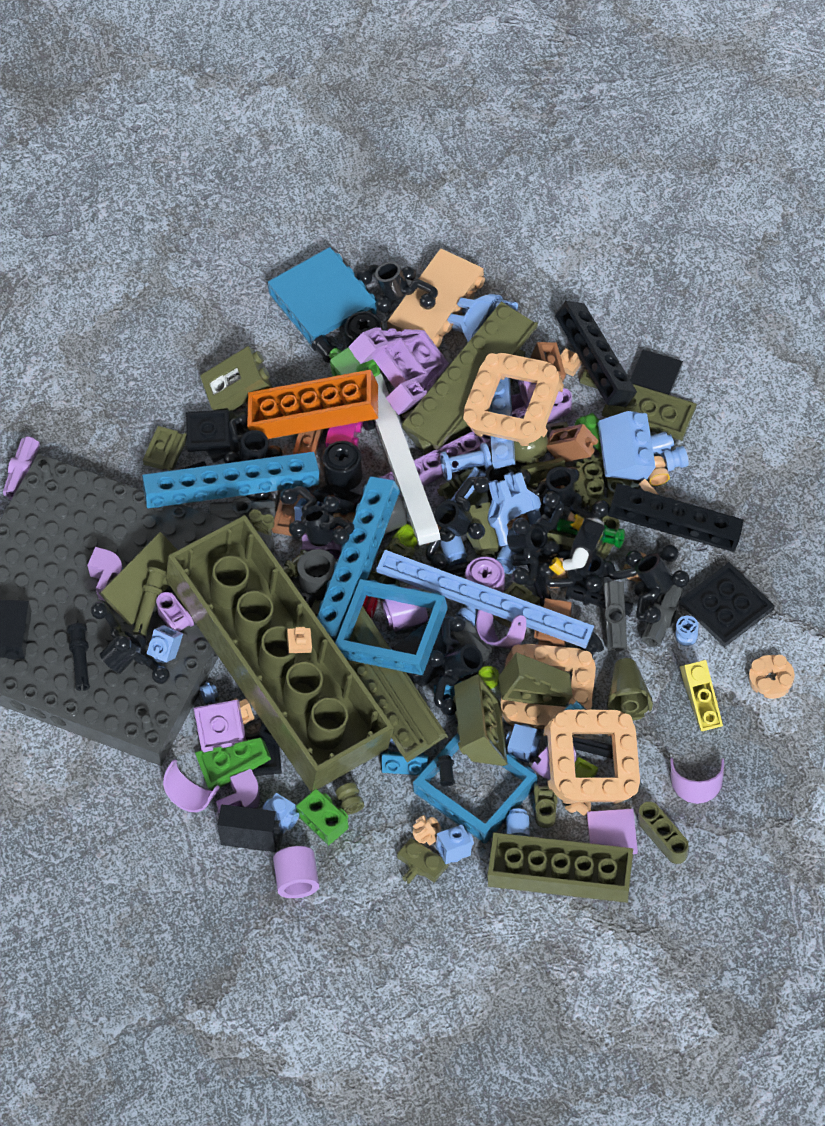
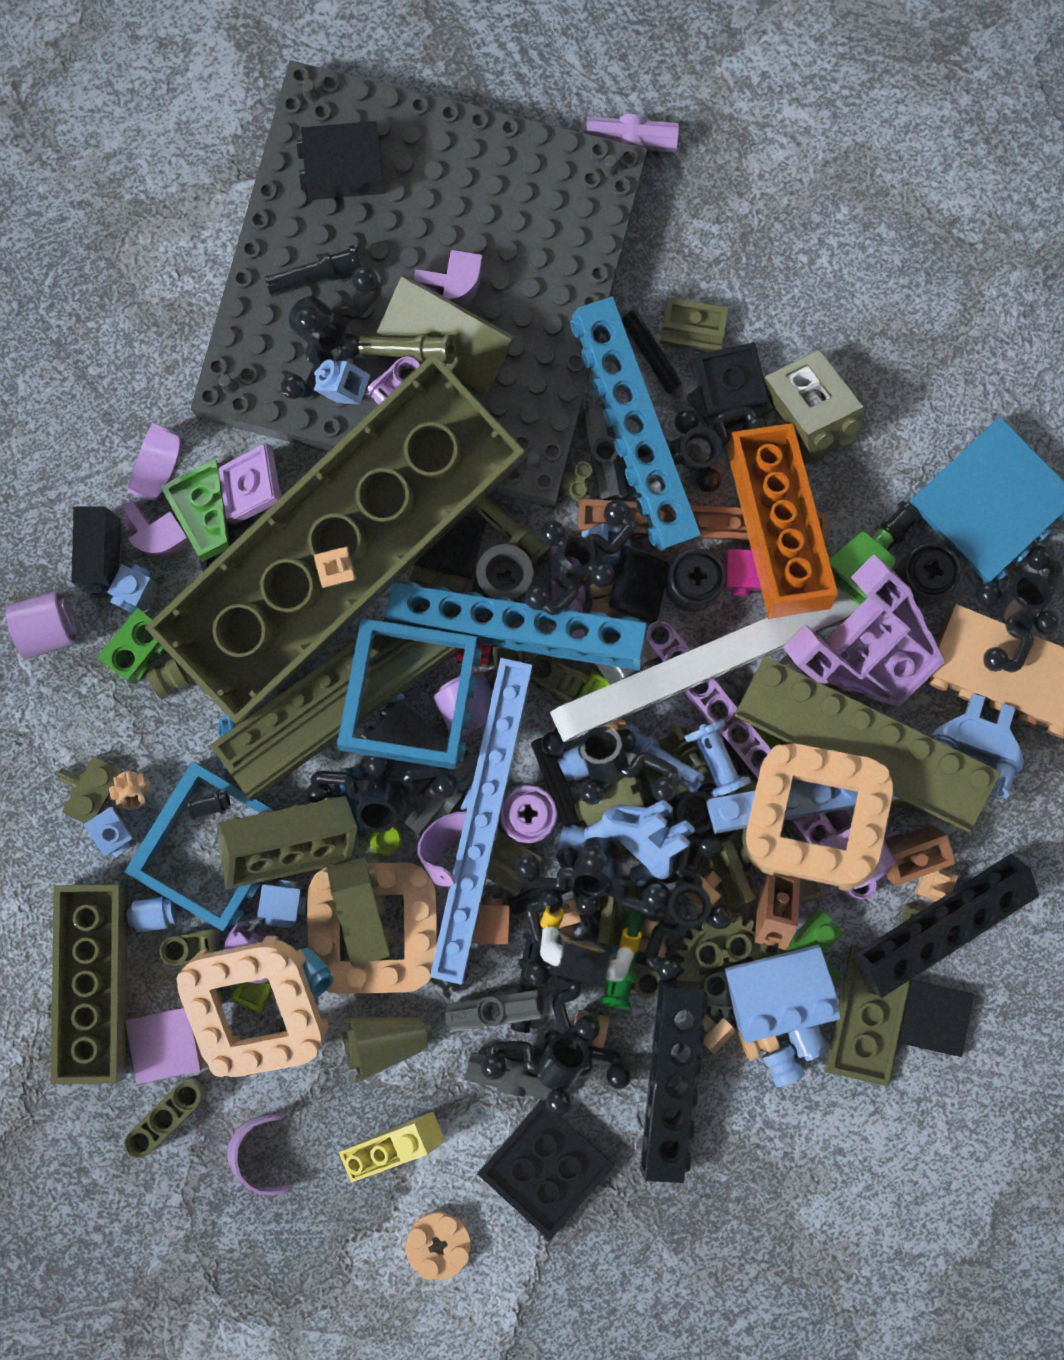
camera: 75 degrees right, 25 degrees up
light blue plate [200,682,218,703] -> none
light blue wheel [675,616,698,646] -> none

